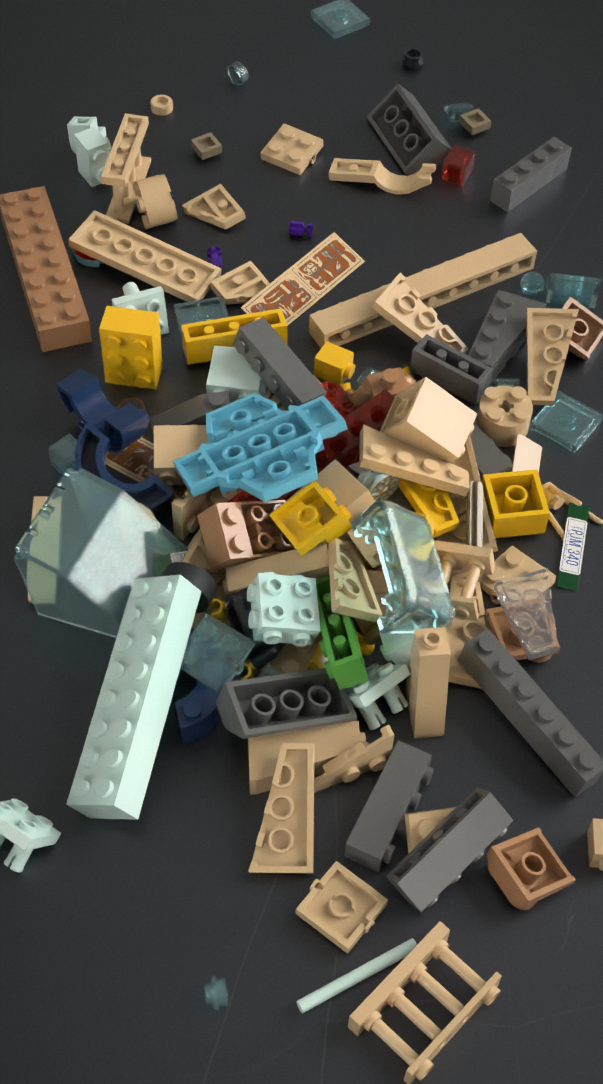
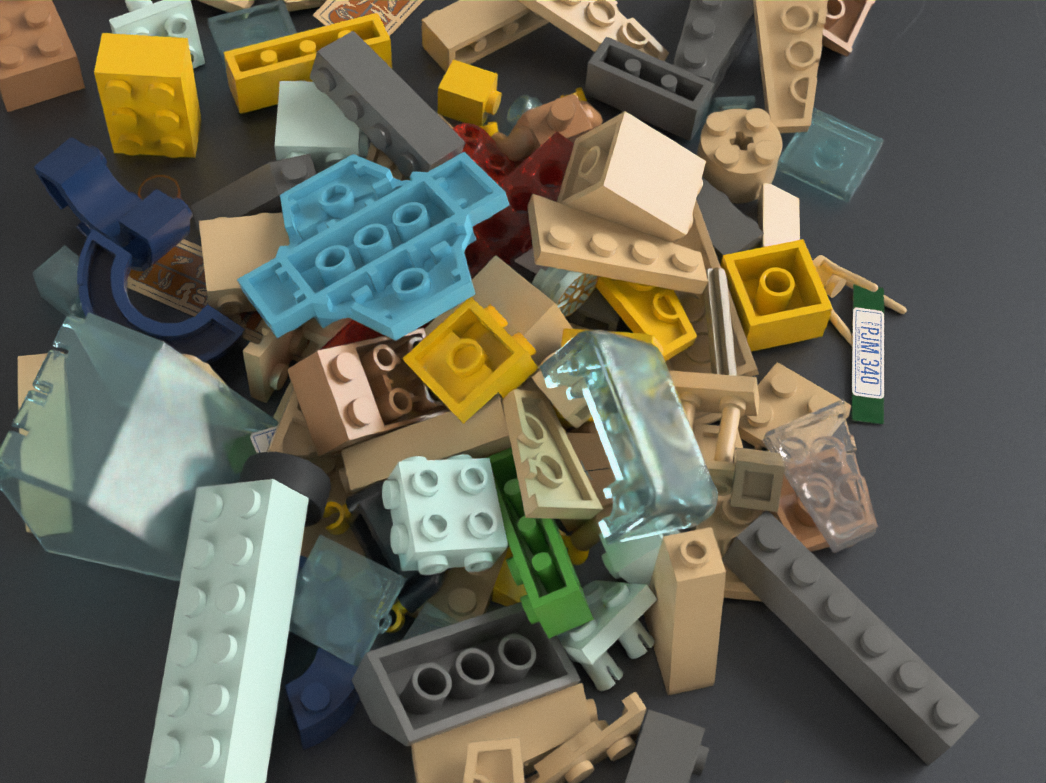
camera: 10 degrees left, 5 degrees up
none -> dark tan panel [730,447,785,512]

